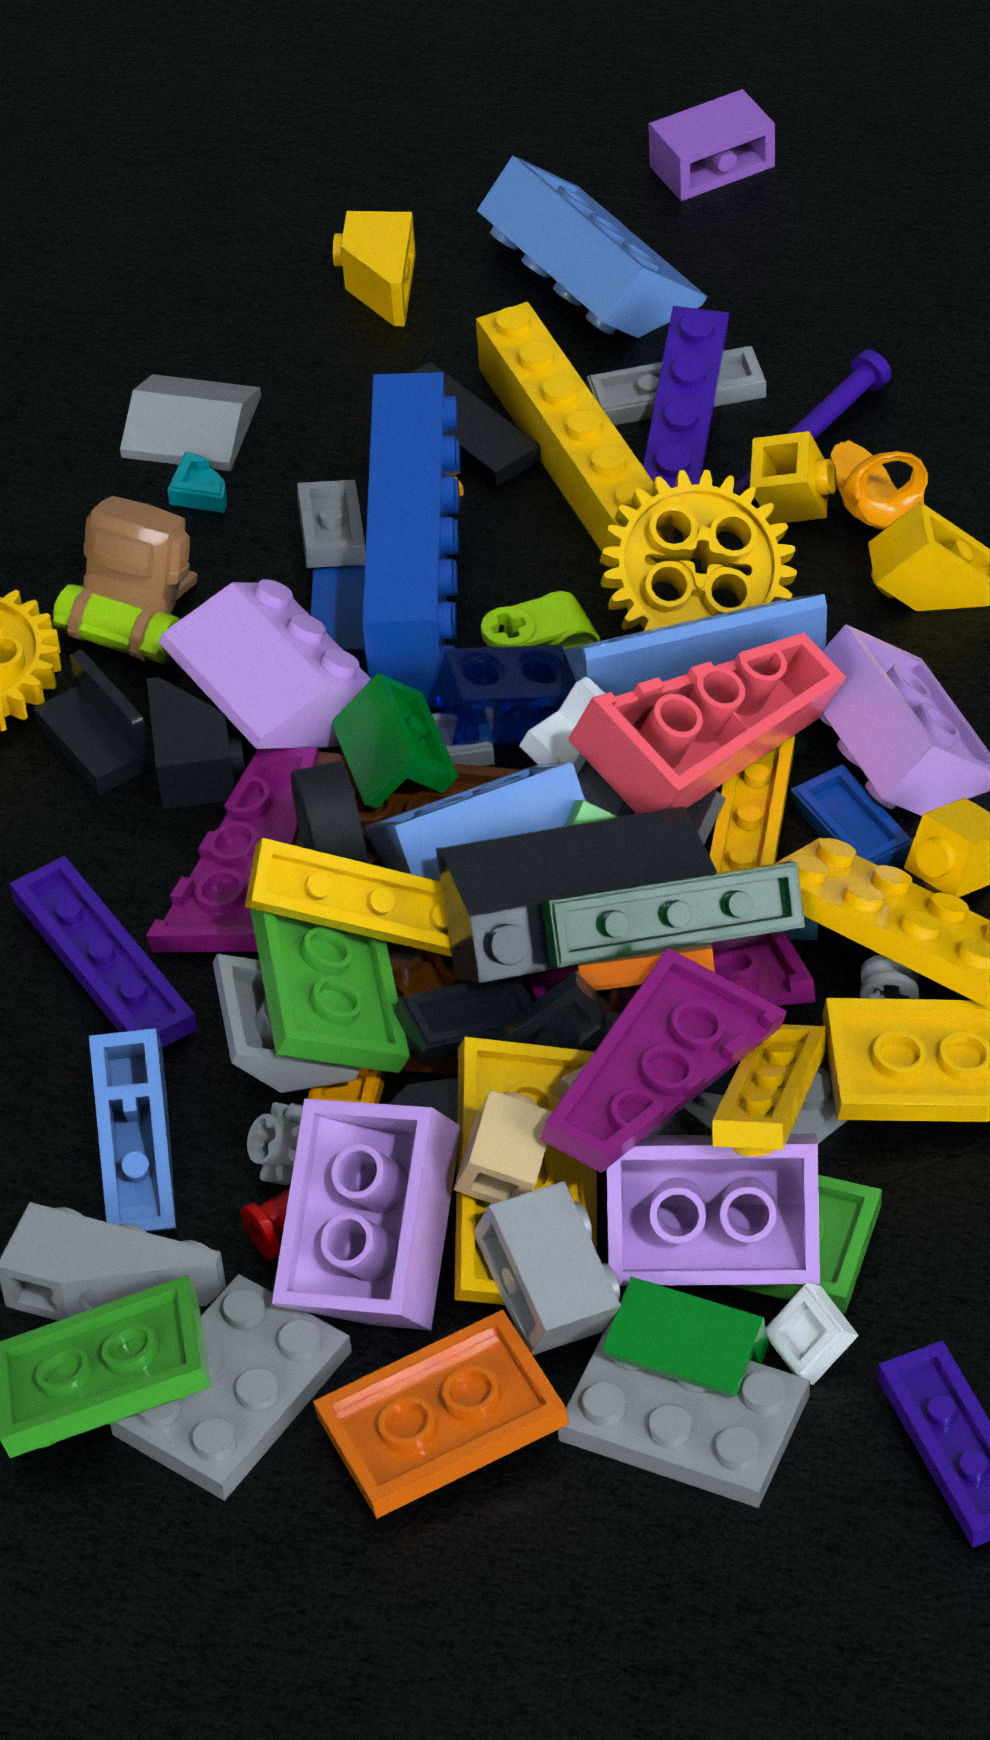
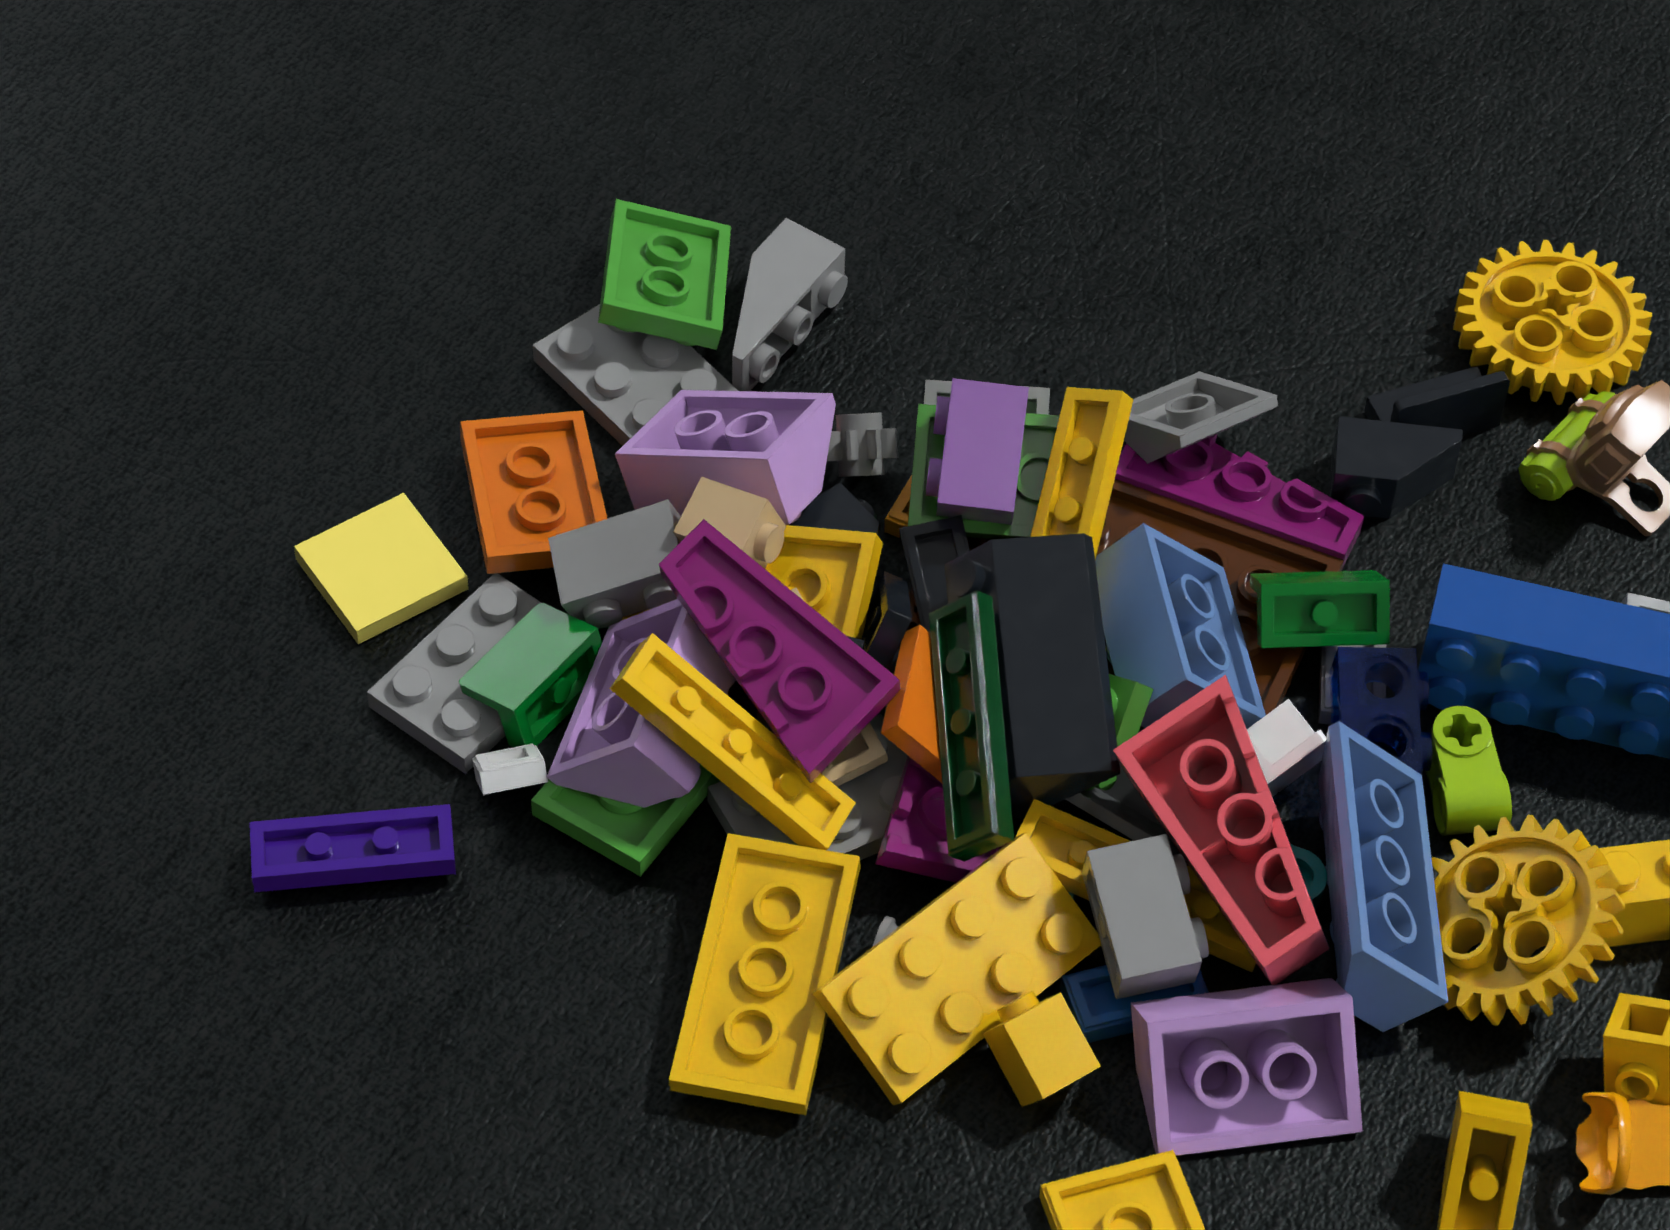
camera: 100 degrees right, 5 degrees up
dark purple plate [10,855,197,1048] -> none
medium blue slope [89,1028,176,1233] -> none
lavender slope [159,579,371,749] -> none
black tyre [291,761,368,864] -> none
none -> light yellow tile [294,493,468,644]
none -> medium lavender brick [925,378,1029,525]
none -> light grey brick [1082,834,1209,999]
none -> light grey slope [1124,371,1278,464]

